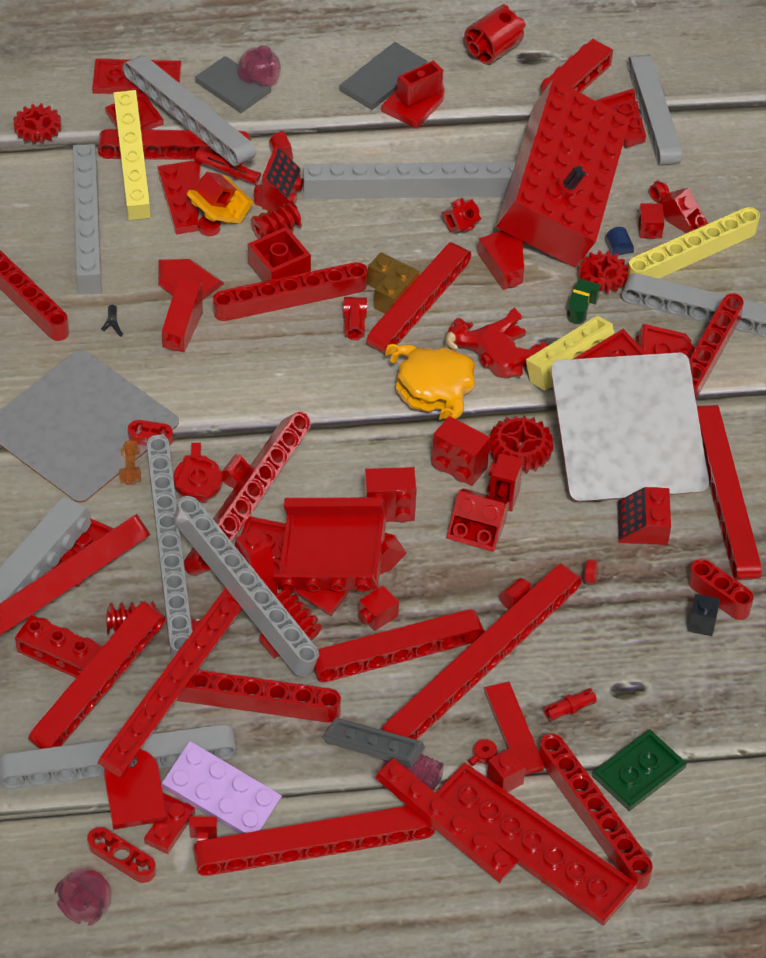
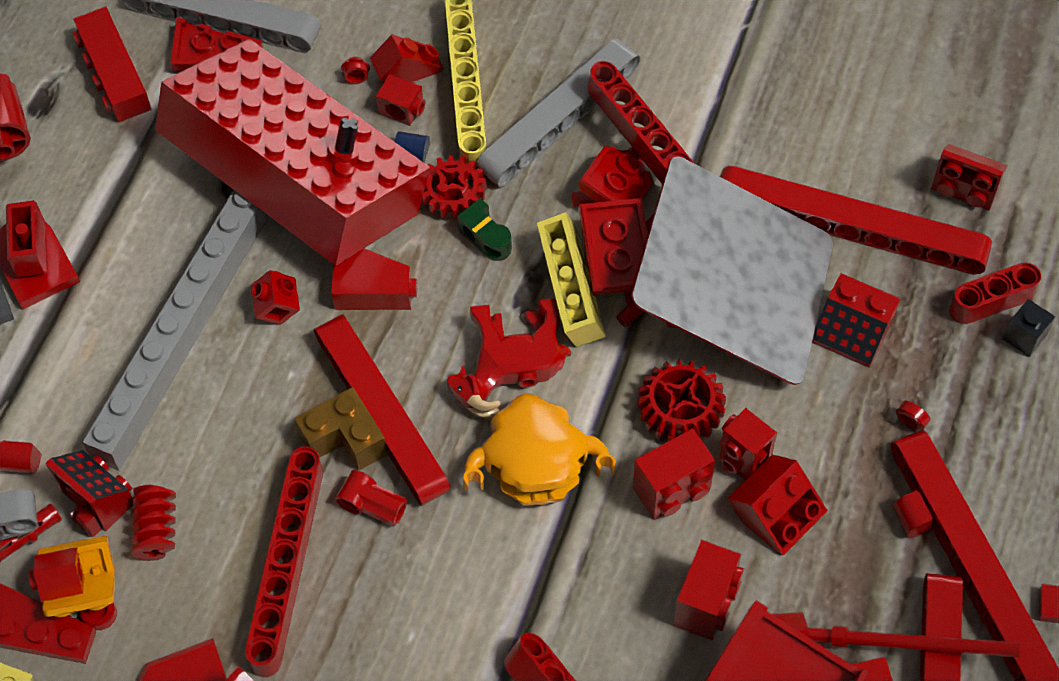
camera: 60 degrees left, 10 degrees up
red brick [248,226,311,281] -> none
none -> red bar [808,626,1021,657]

